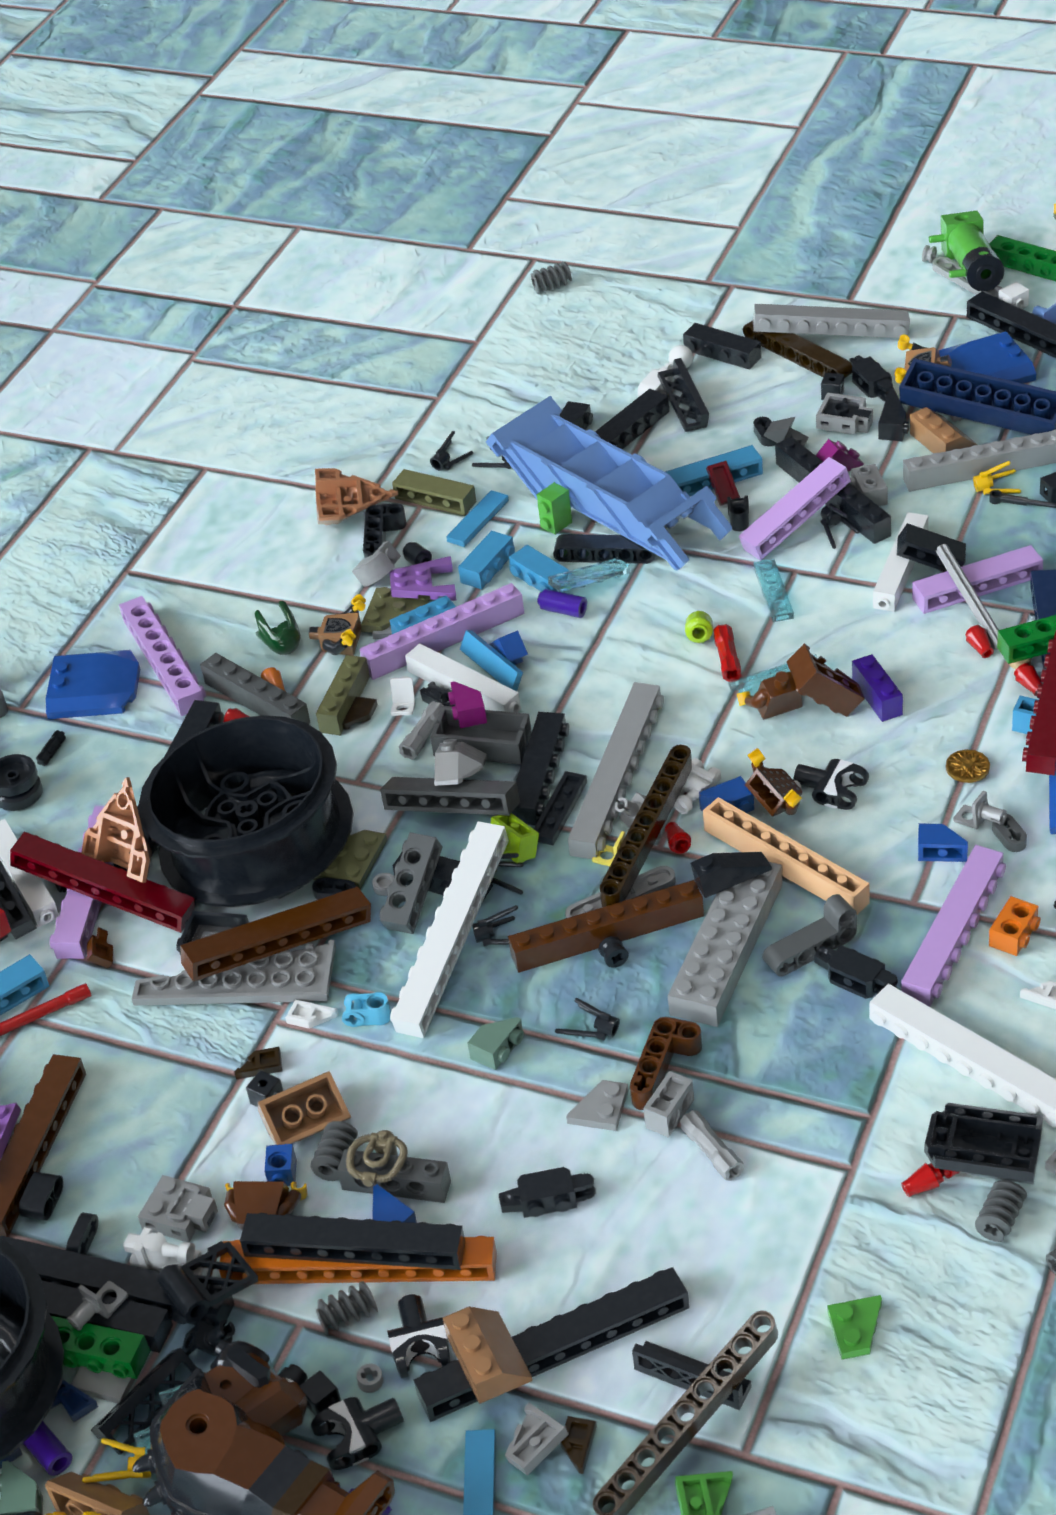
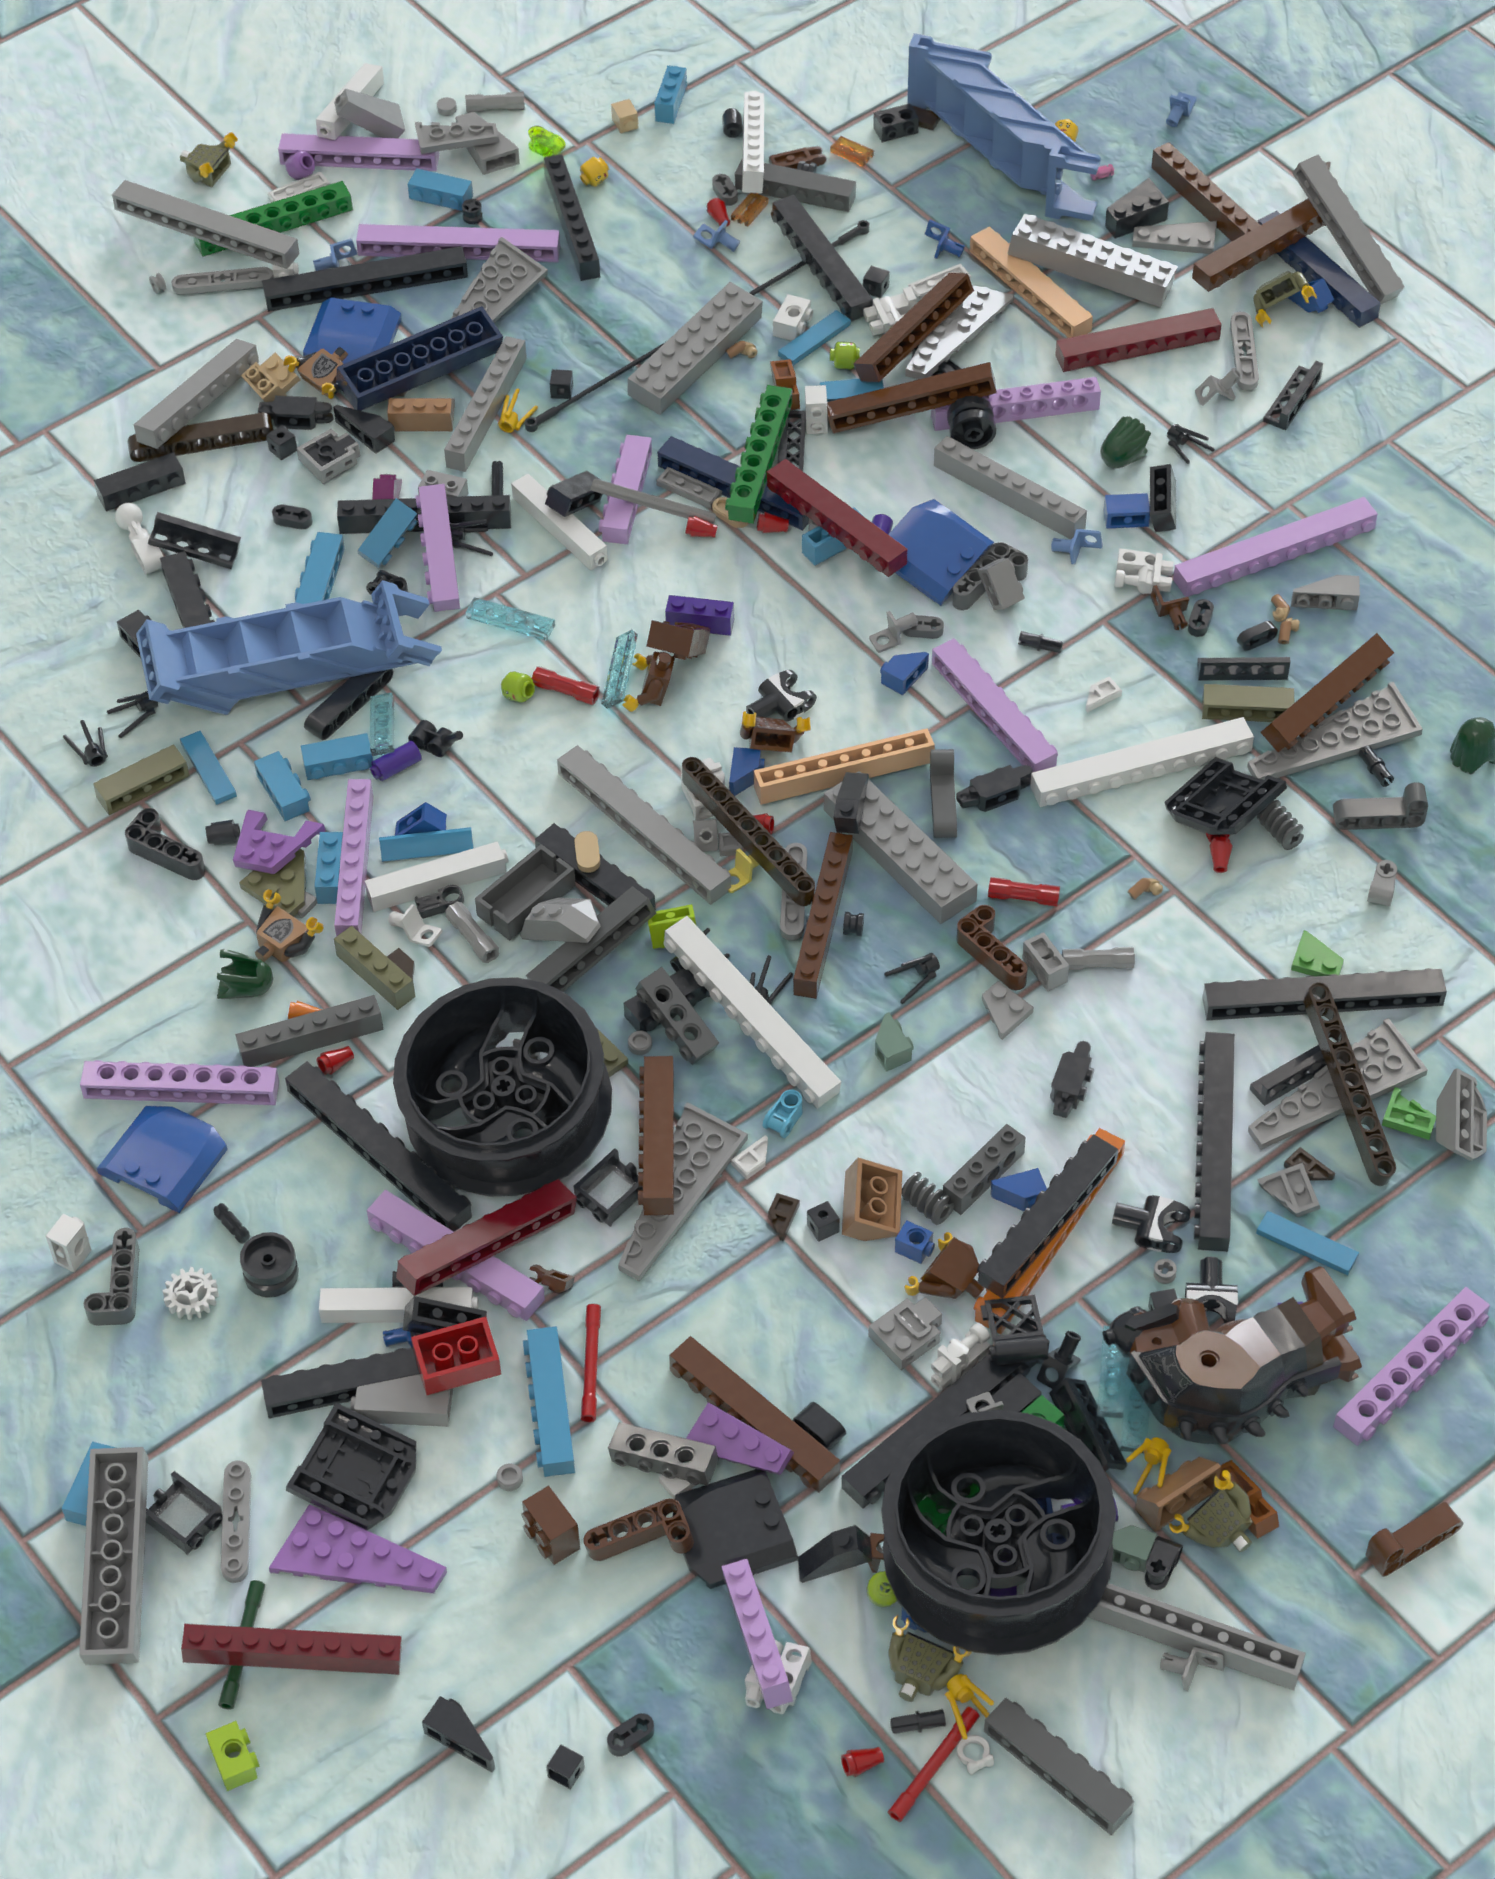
camera: 65 degrees left, 10 degrees up
black beam [66,1212,98,1255] -> none
nougat wedge [81,777,152,883] -> none
black beam [312,877,356,900] -> none
nougat wedge [315,468,398,525] -> none
dark grey piece [316,1281,378,1336] -> none
dark tan piece [346,1130,408,1187] -> none
light grey brick [352,540,401,587] -> none
medium nougat slope [443,1306,533,1404] -> none
magenta slope [448,681,487,728] -> none
black plate [534,771,587,845] -> none
bright green brick [537,482,572,535] -> none
dark red tile [706,461,740,506] -> none
dark grey slope [764,417,809,446] -> none
bright green piece [929,210,1005,292] -> none
pearl gold wheel [946,749,990,783] -> none
orange brick [989,896,1041,956] -> none
none -> light grey brick [112,180,300,269]
none -> tan brick [241,352,301,402]
none -> dark azure brick [358,498,418,569]
none -> black beam [408,720,463,757]
none -> black axle [491,461,503,496]
none -> tan tile [575,831,600,873]
none -> light grey tile [656,467,722,509]
none -> red axle [988,877,1060,907]
none -> medium nougat arm [1127,878,1163,900]
none -> brick [1202,968,1447,1021]
none -> light grey wing [1248,1018,1428,1150]
none -> light grey piece [1367,860,1397,906]

